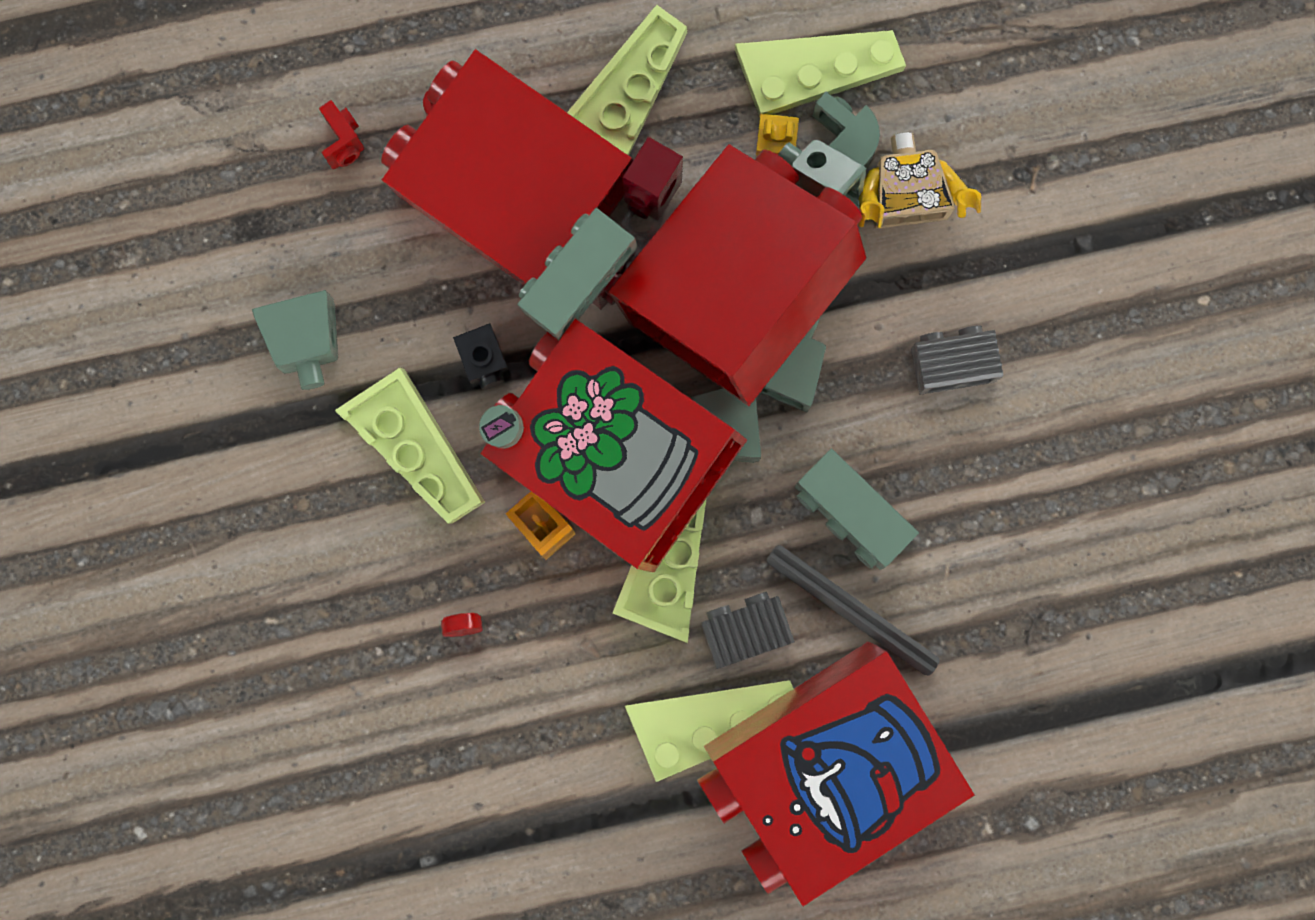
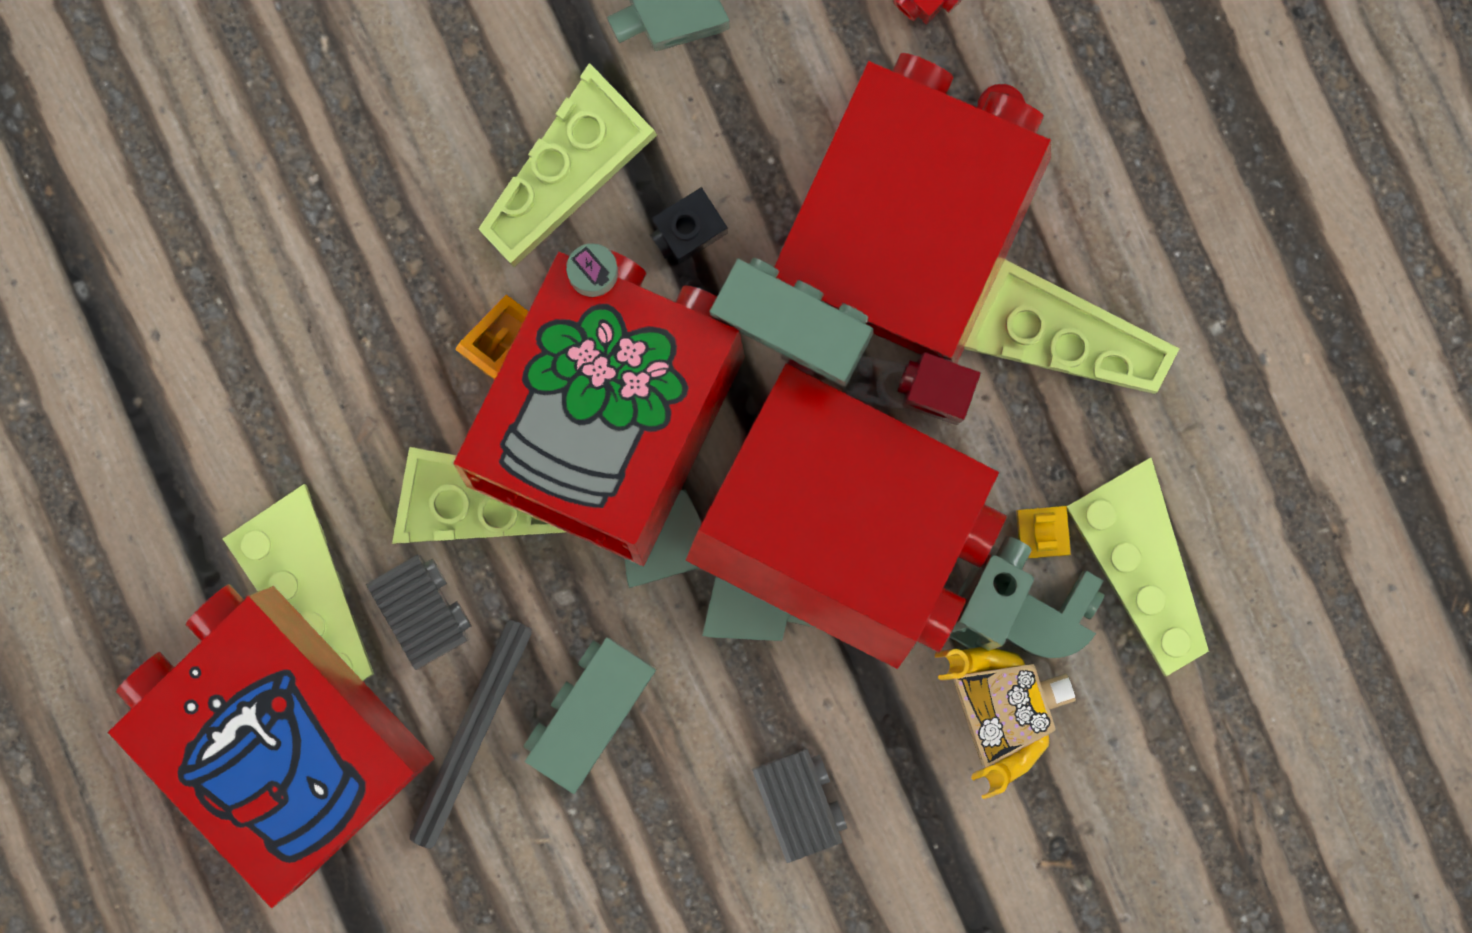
camera: 75 degrees right, 5 degrees up
red tile [441,613,483,637] -> none

